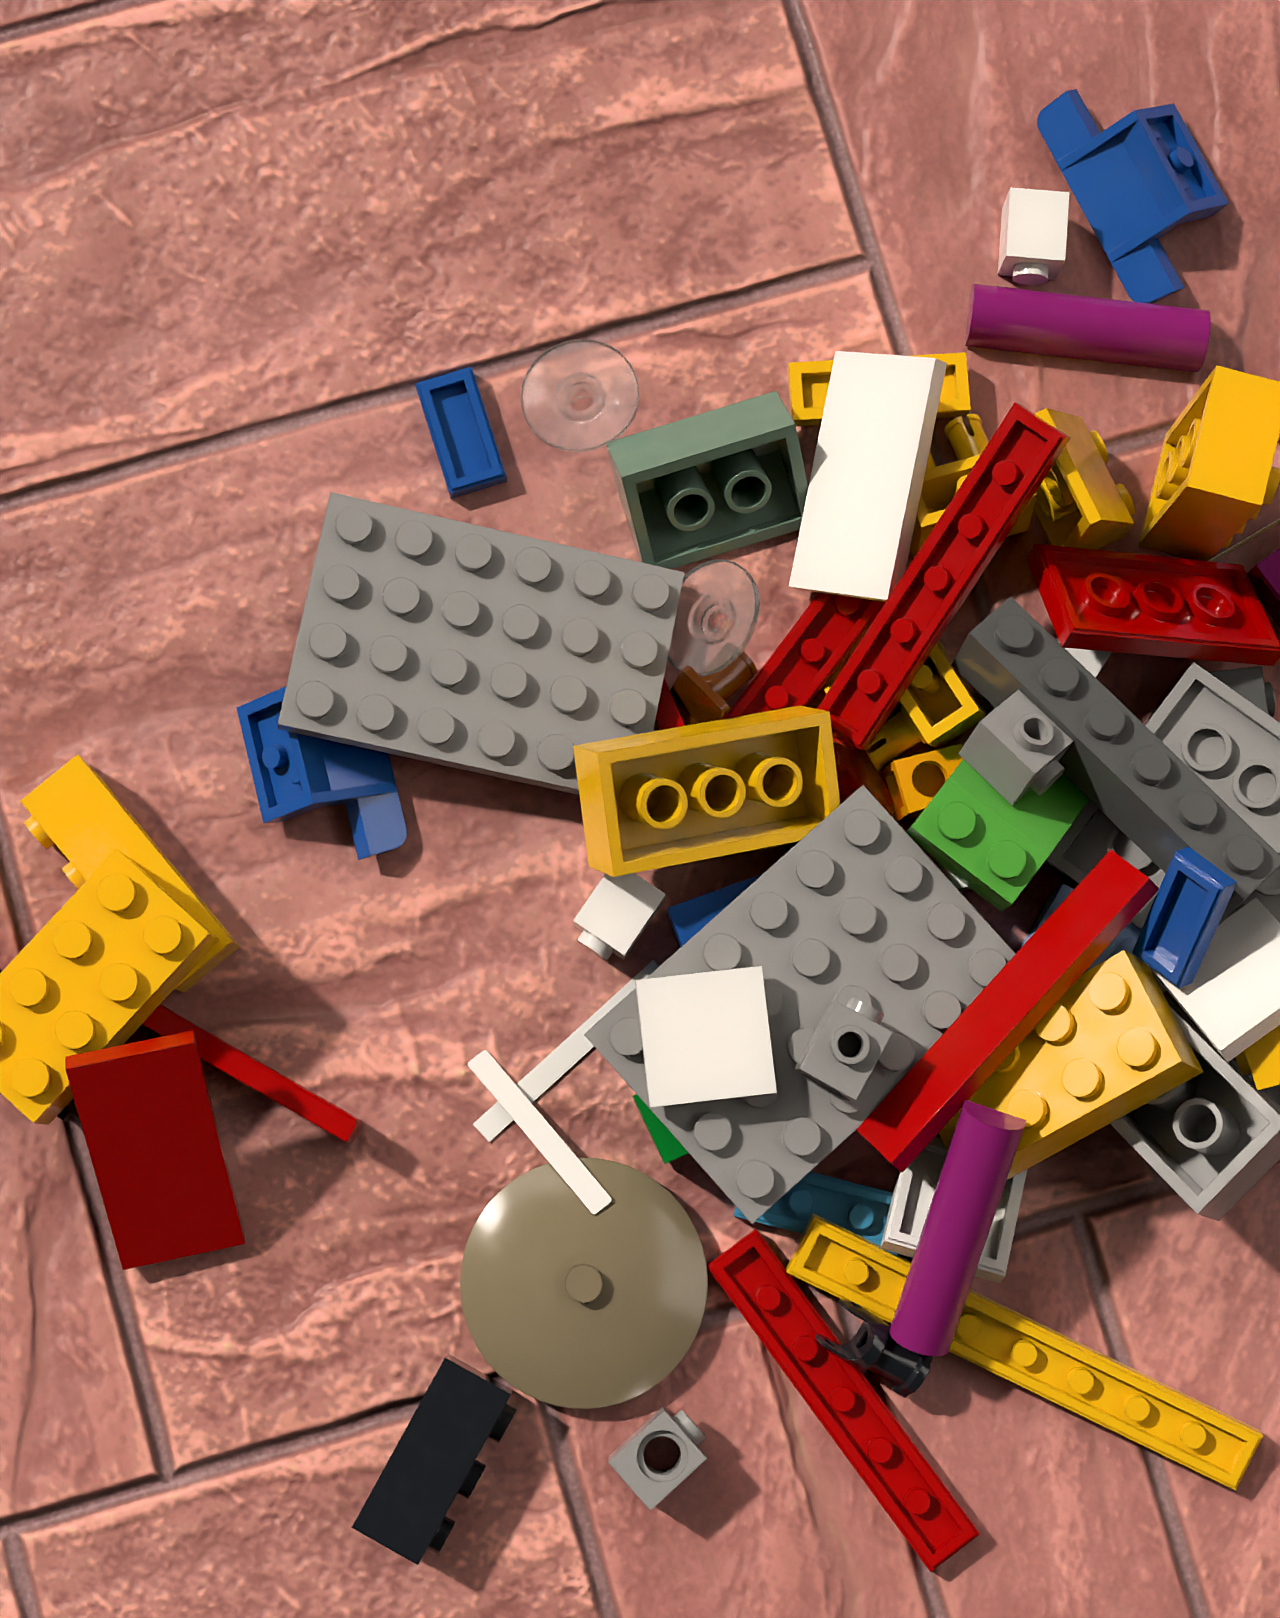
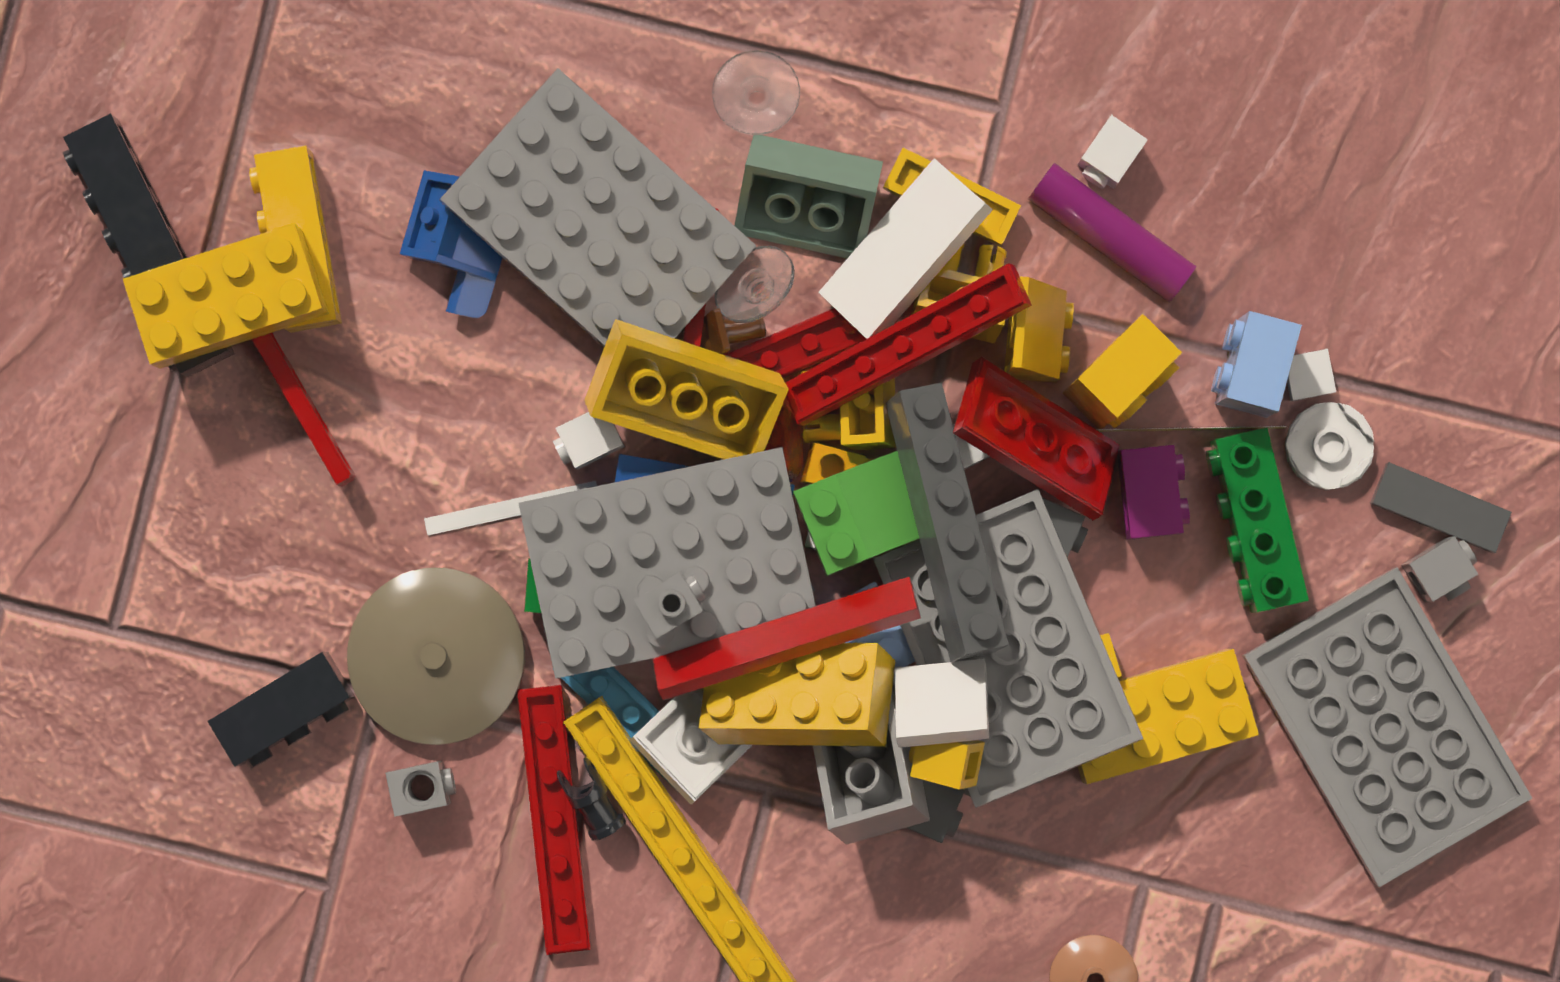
camera: 35 degrees right, 5 degrees up
red tile [65,1030,245,1270] -> none
blue tile [415,366,507,499] -> none
white sticker [468,1050,612,1214] -> none
white tile [635,966,777,1107] -> none
magenta brick [889,1100,1026,1356] -> none
light grey brick [958,689,1073,805] -> none
blue plate [1037,89,1229,304] -> none
blue tile [1132,846,1237,989] -> none

